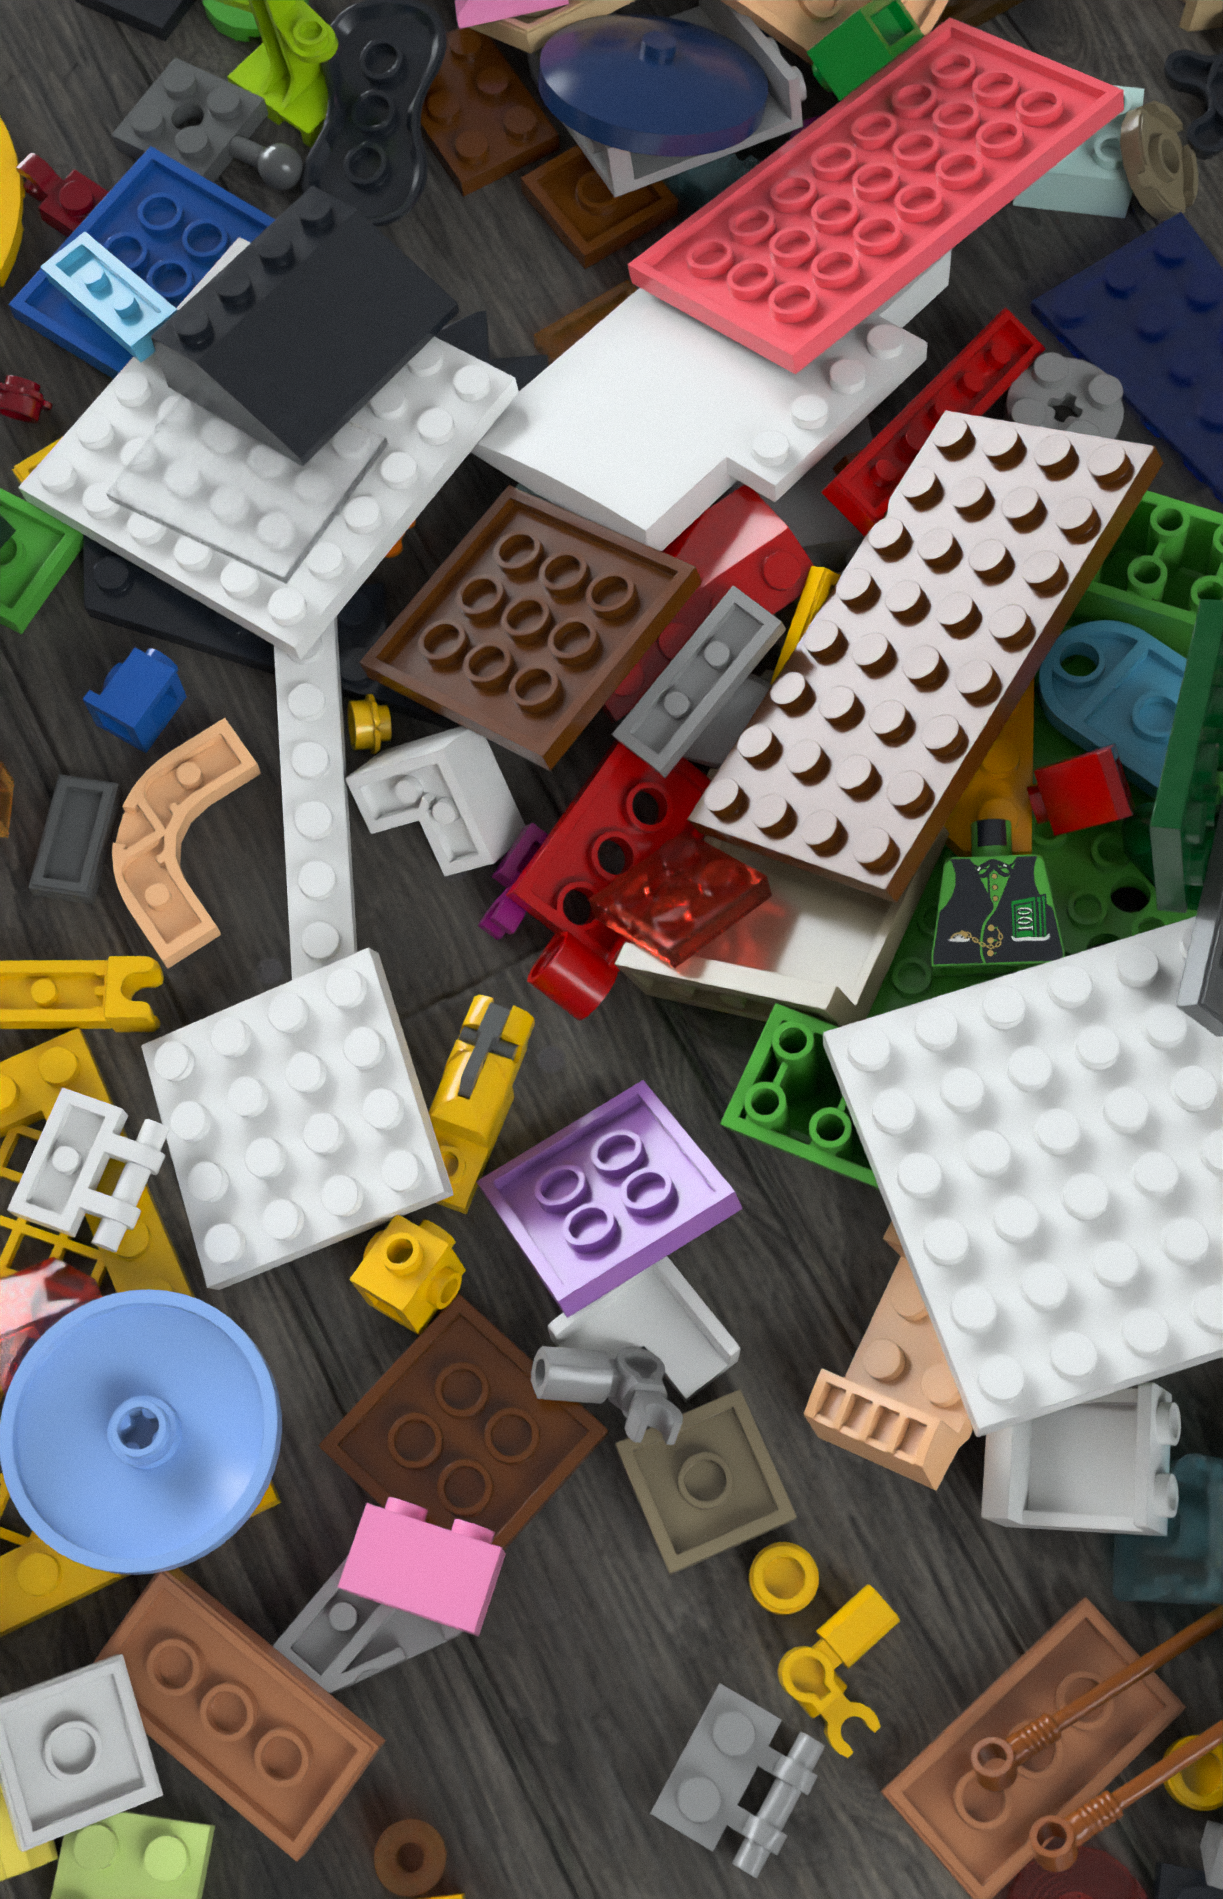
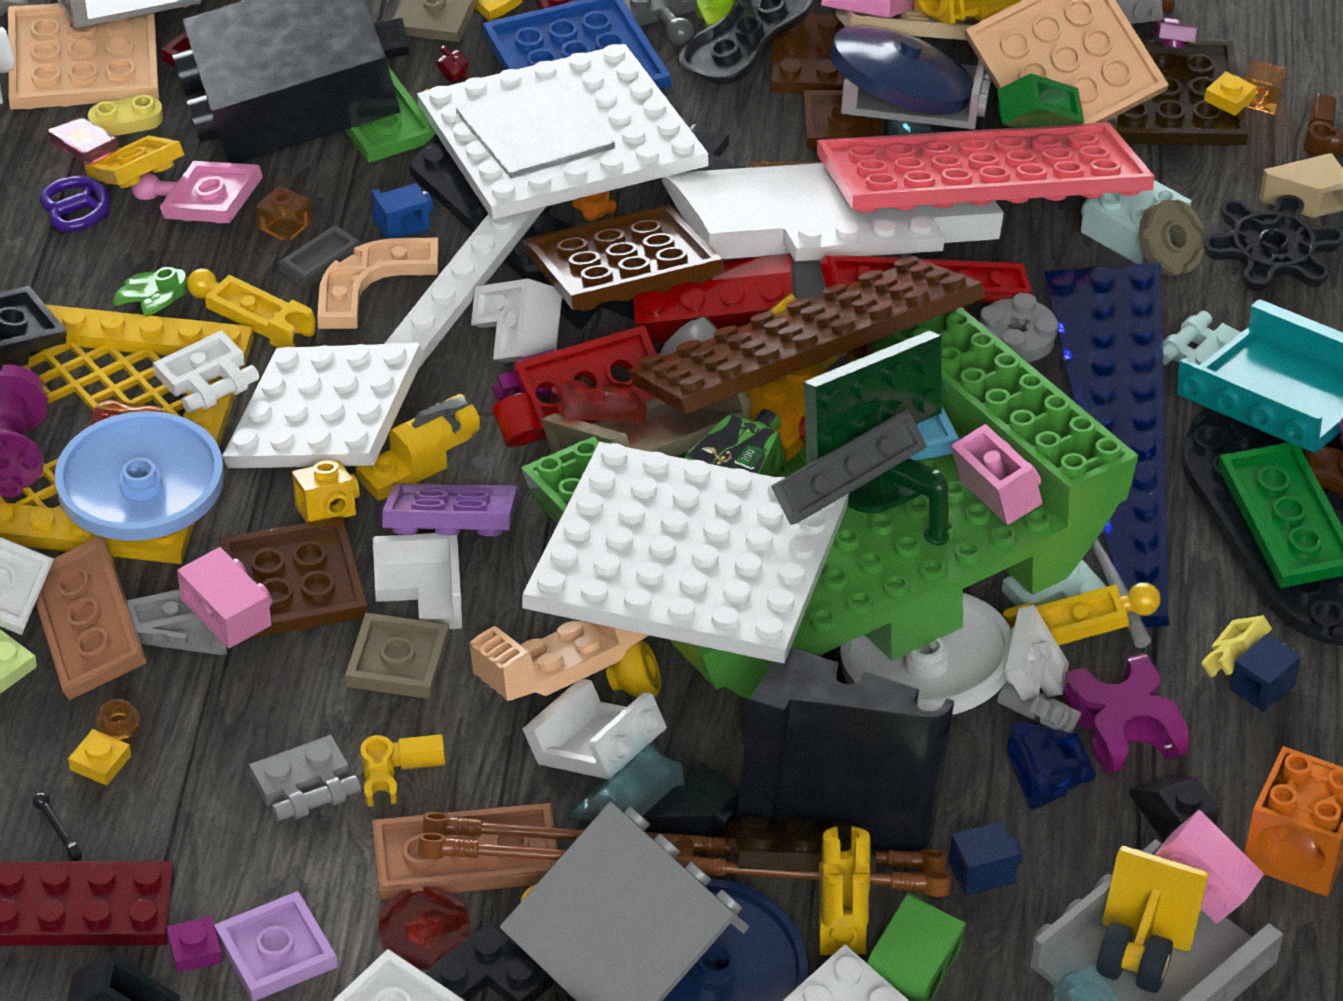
camera: 30 degrees right, 25 degrees down
medium azure plate [40,232,178,363] -> none
black slope [150,186,459,467] -> none
yellow plate [347,693,392,754] -> none
light grey bar [531,1346,683,1445] -> none
light grey plate [612,586,786,778] -> none
yellow tile [748,1542,819,1615] -> none

